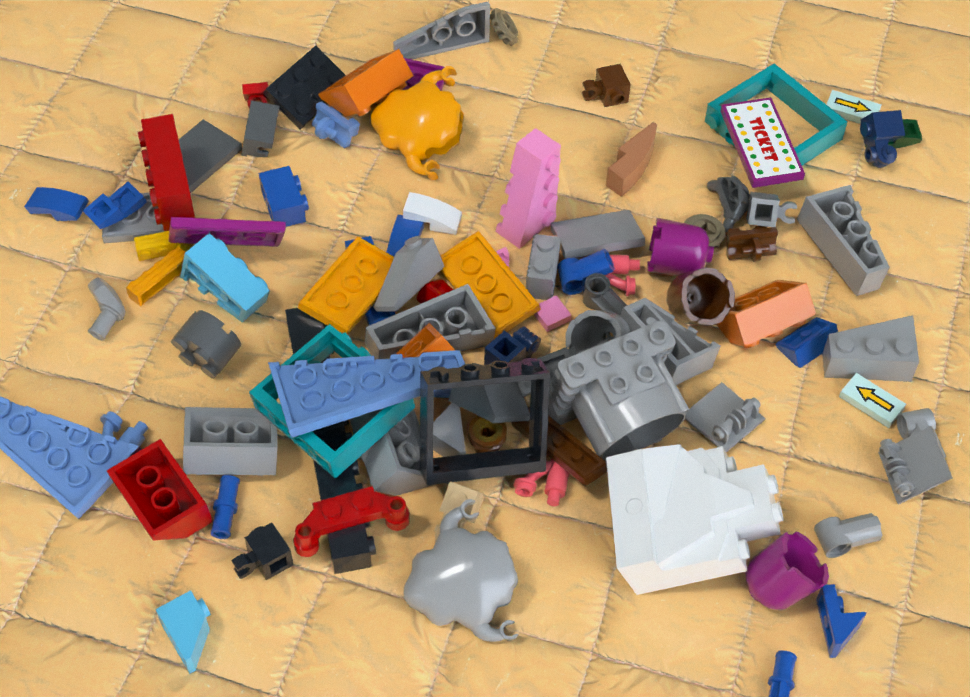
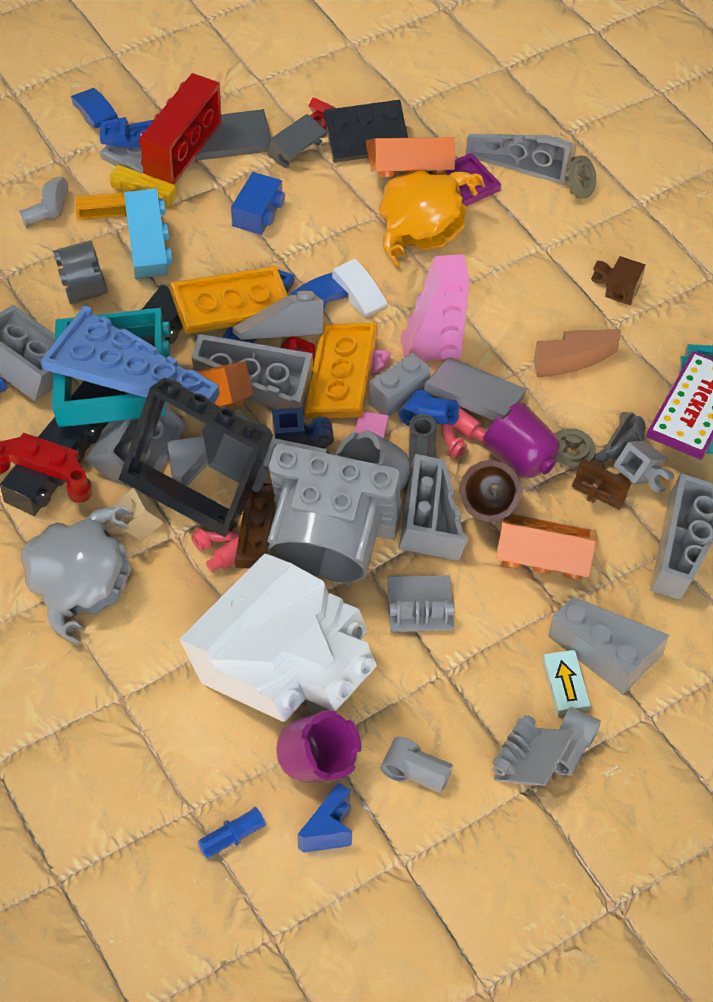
camera: 40 degrees right, 0 degrees up
magenta tile [169,217,286,247] -> none
medium blue hips [312,101,360,148] -> none
reddish brown piece [468,415,507,453] -> none
blue slope [776,317,838,368] -> none

